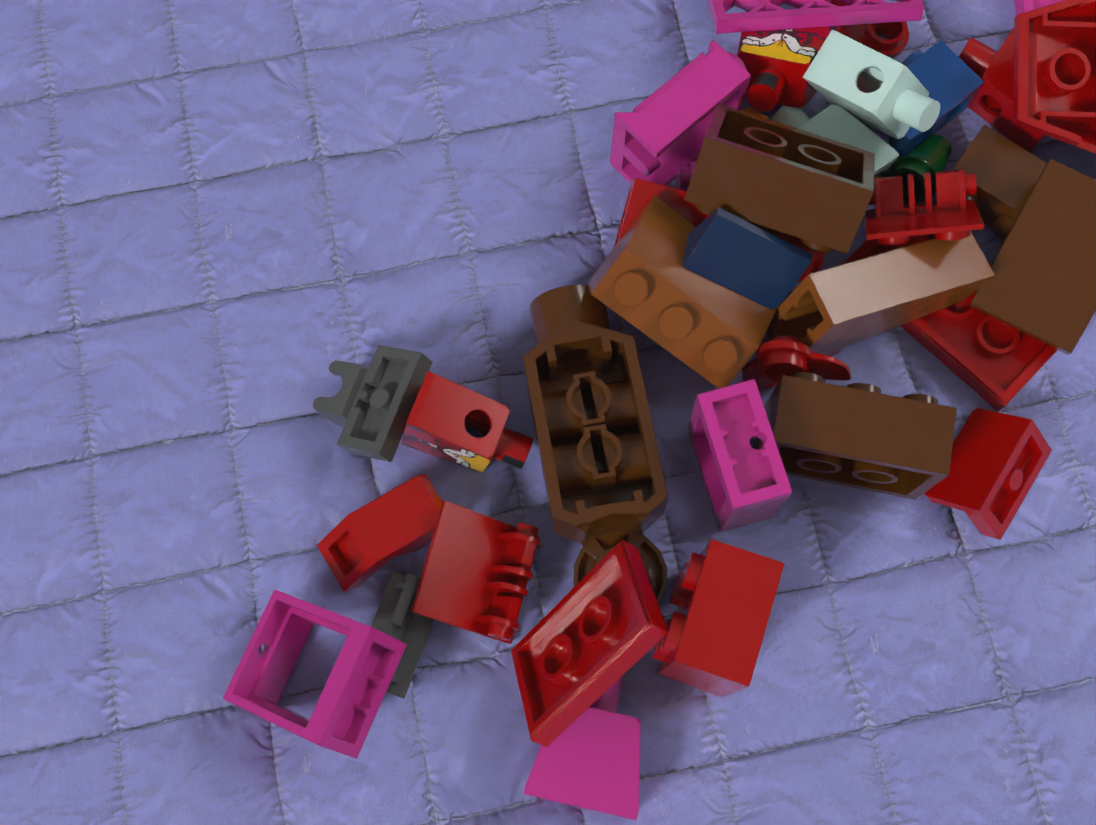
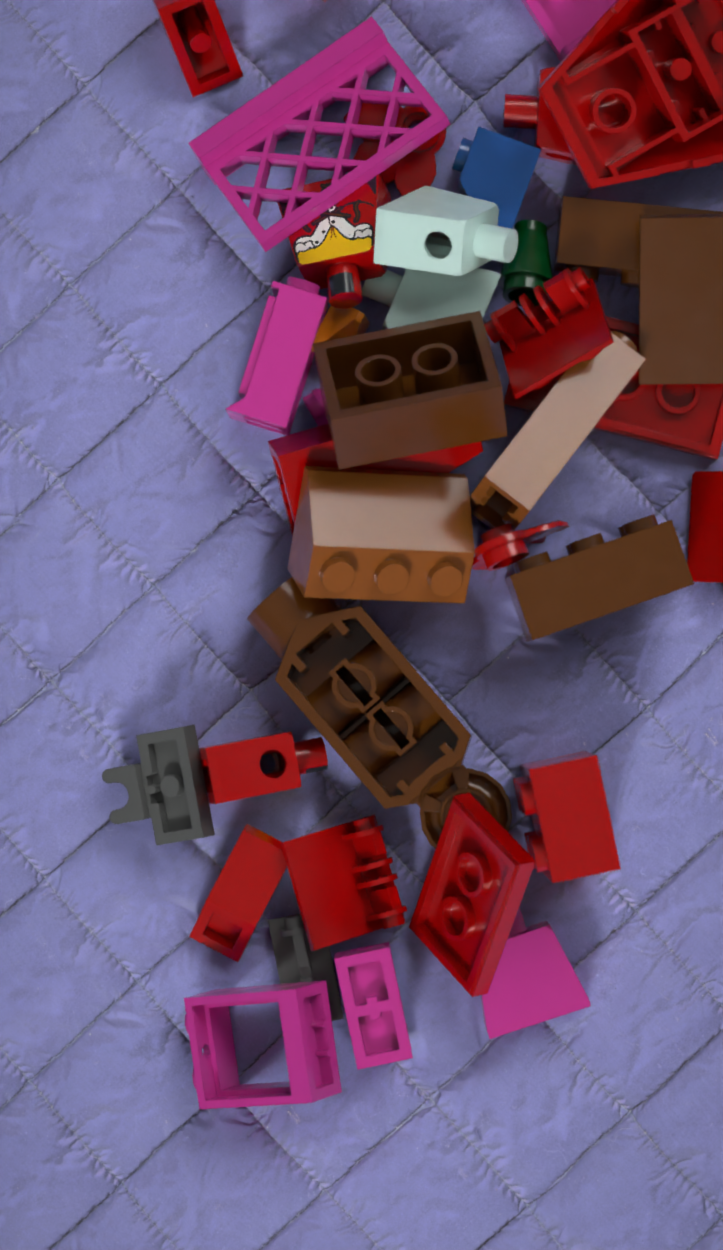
camera: 30 degrees left, 15 degrees up
dark blue slope [683,207,813,310] -> none
dark pink window [687,379,792,532] -> none
none -> dark pink hinge [334,942,413,1070]

